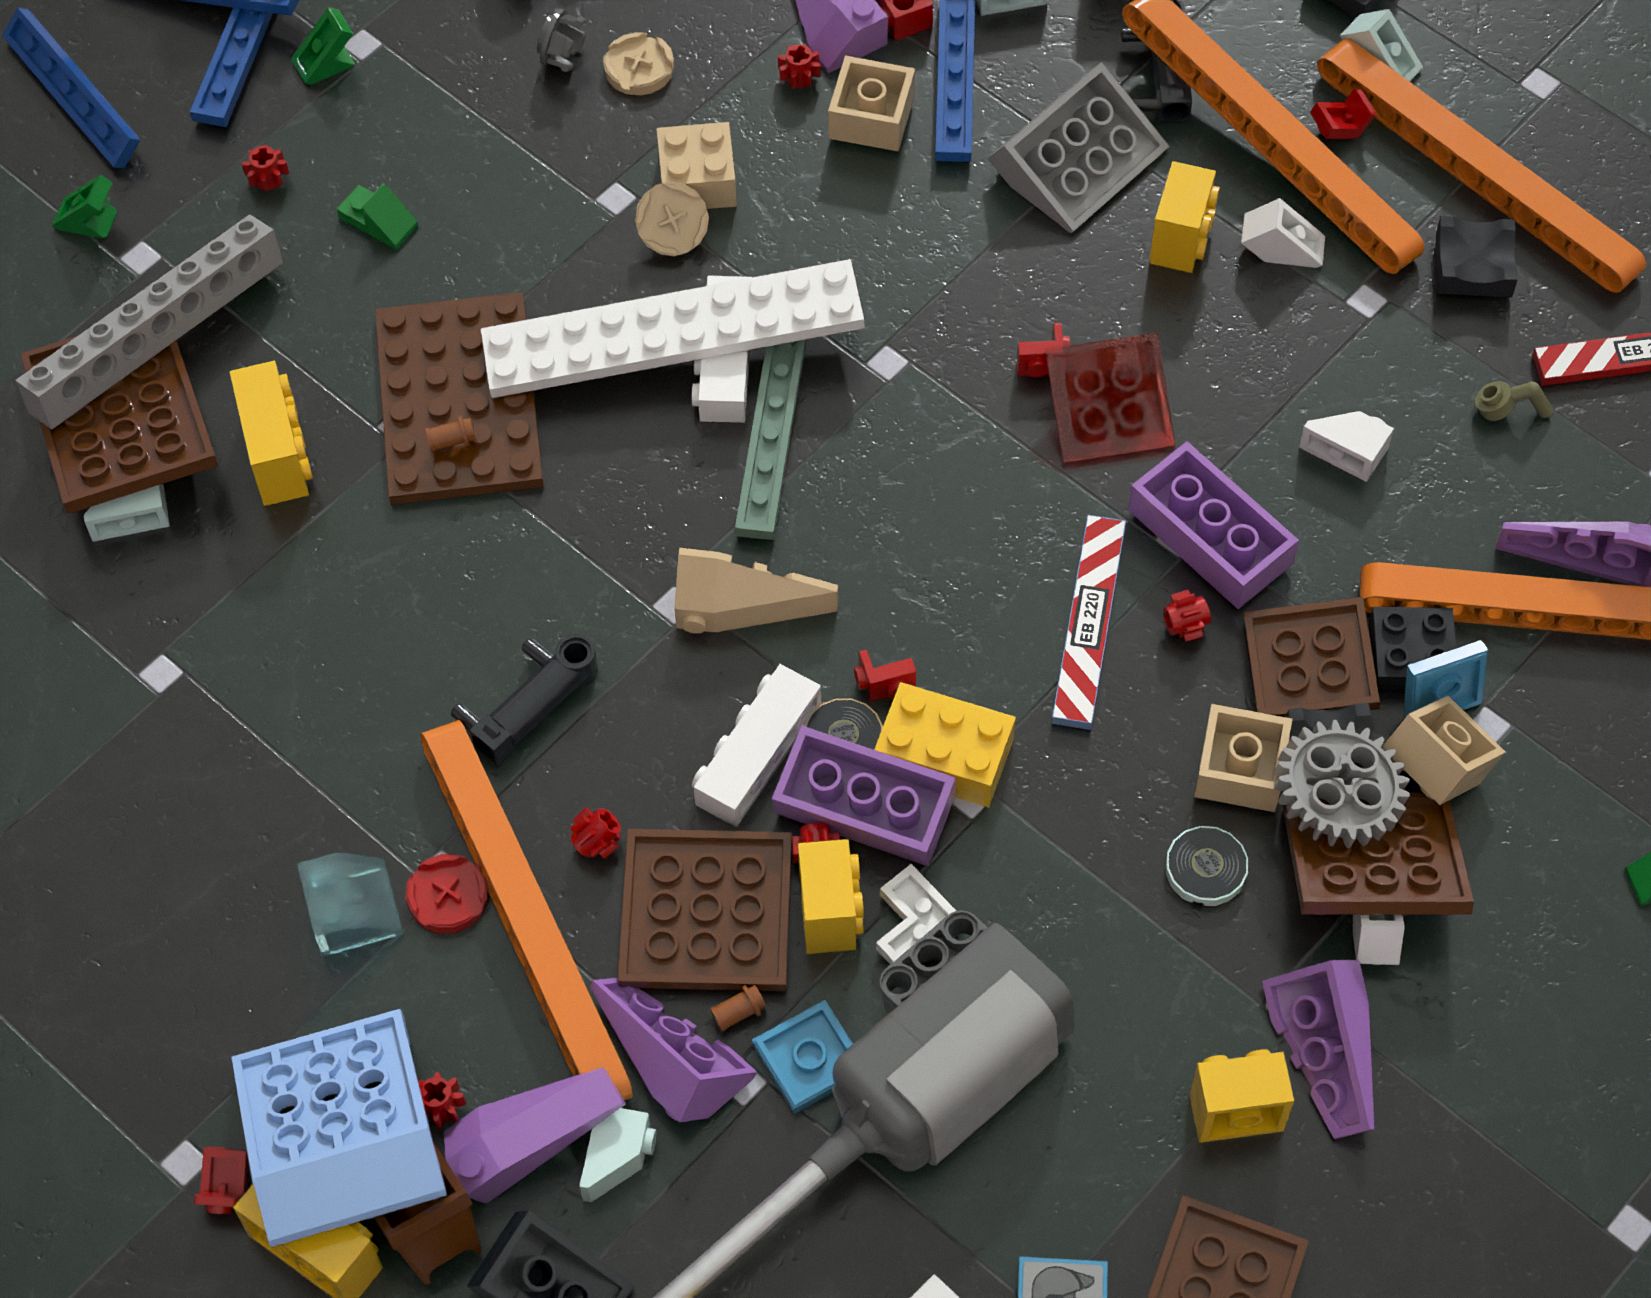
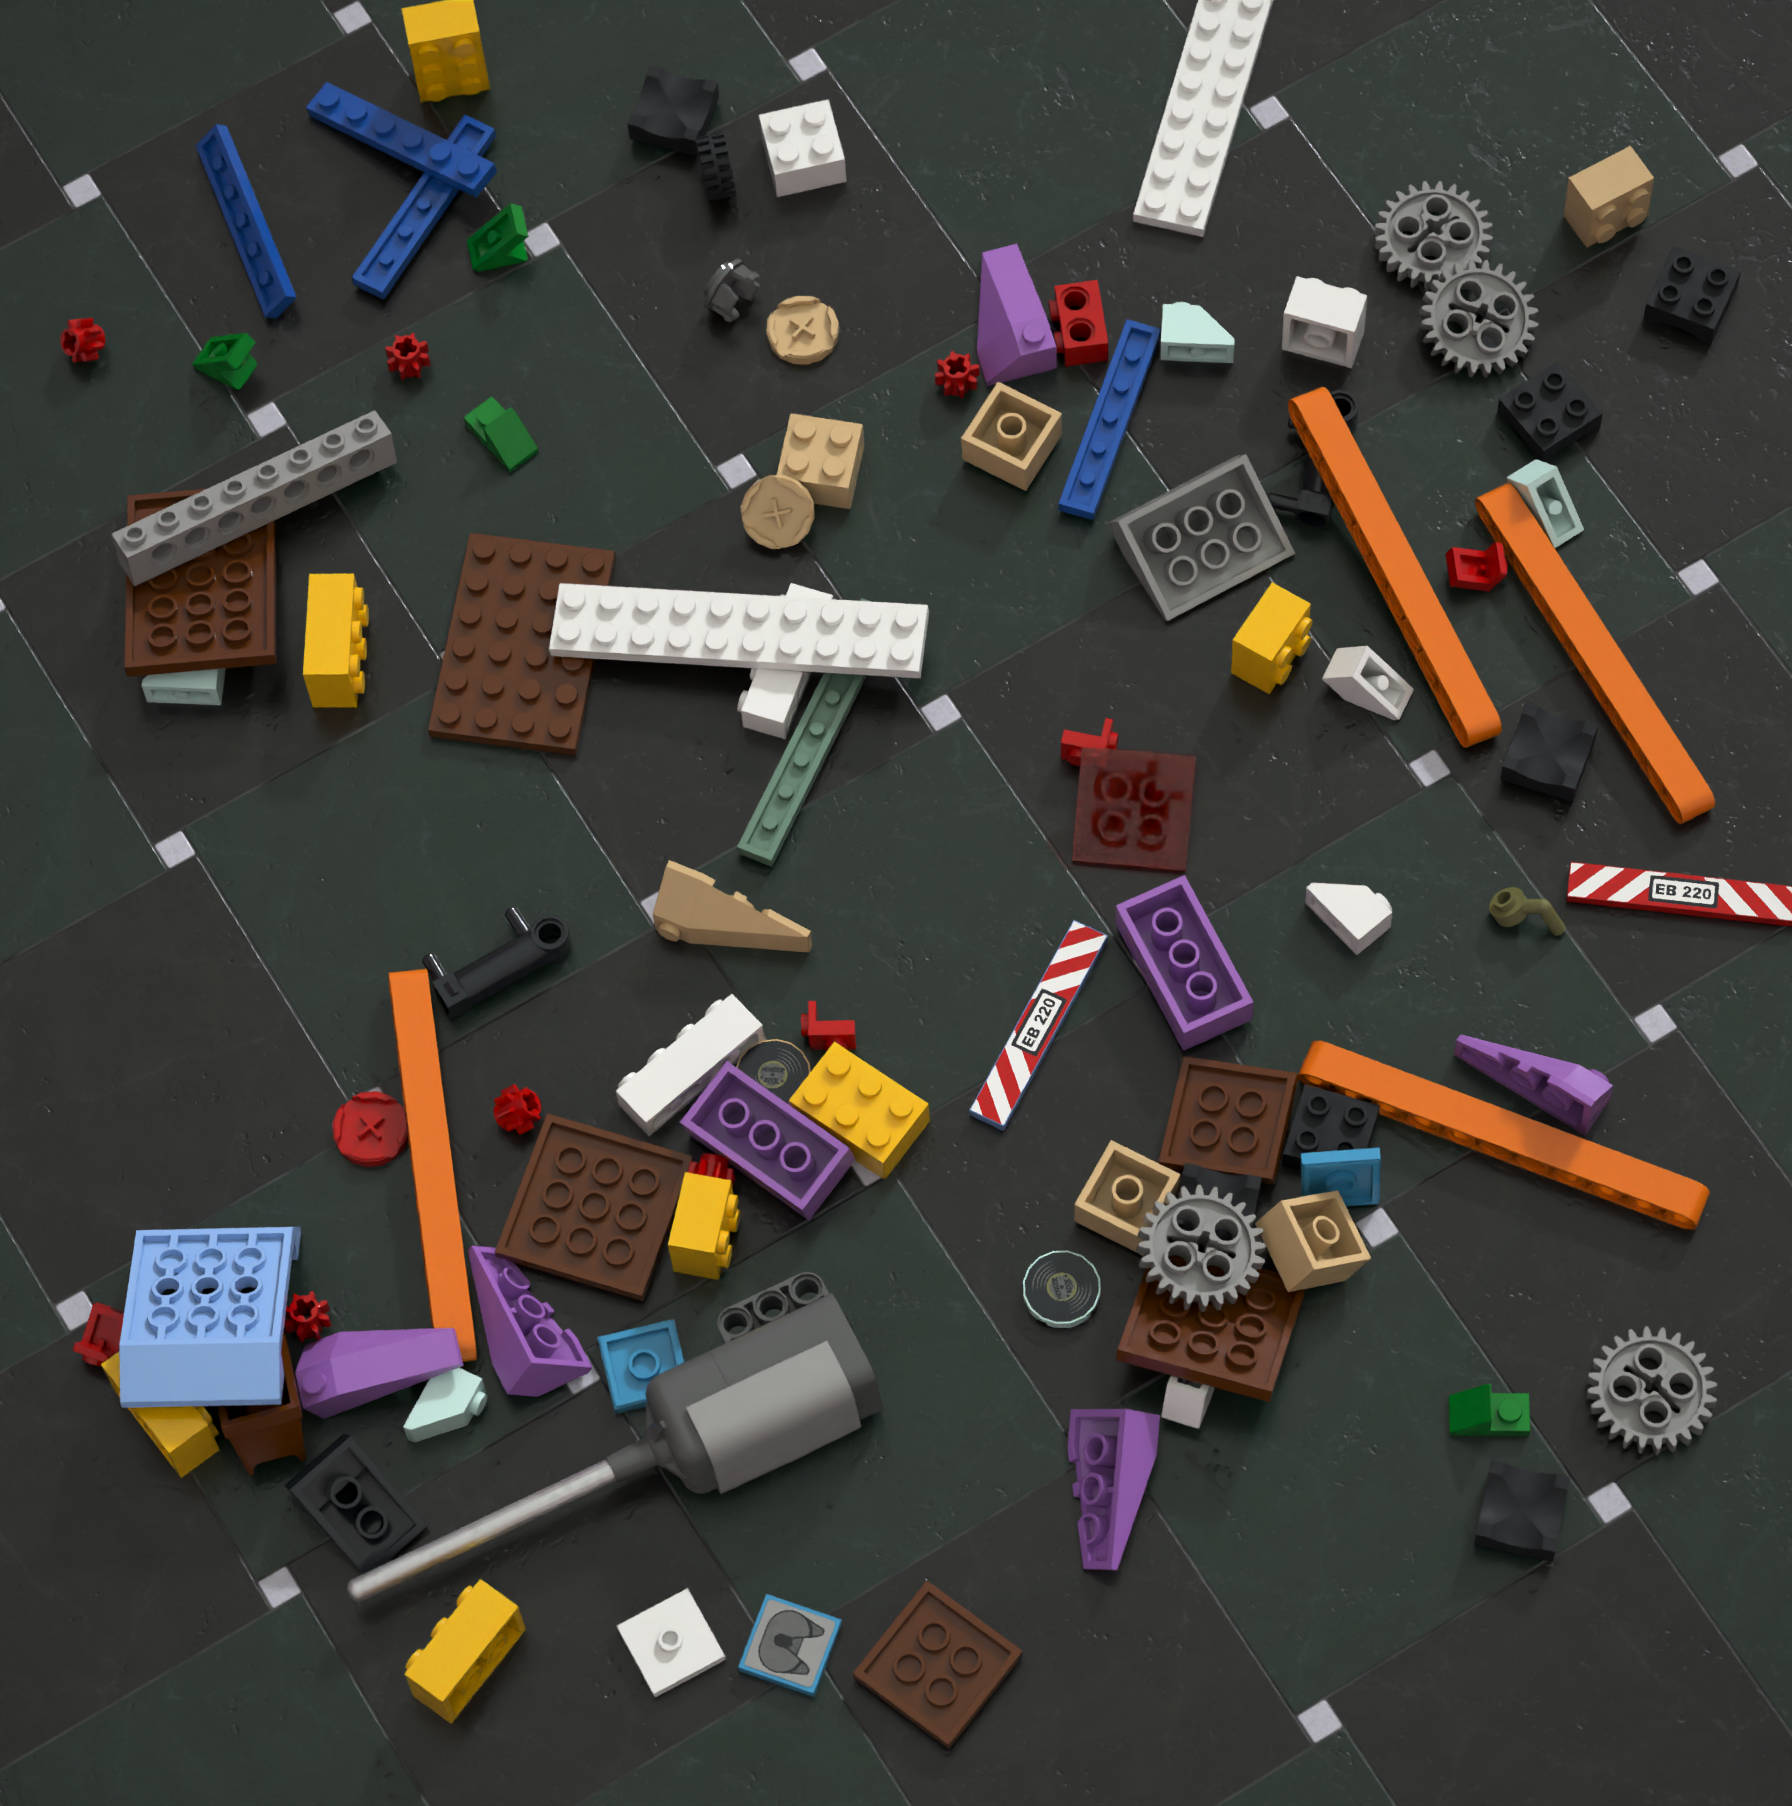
camera: 20 degrees right, 5 degrees up
clear light blue slope [297,852,404,957] -> none
dark orange pin [425,416,477,452] -> none
dark orange pin [710,985,766,1032] -> none
white plate [876,864,957,965] -> none
red gear [1163,590,1211,642] -> none
yellow brick [1189,1049,1294,1143] -> none

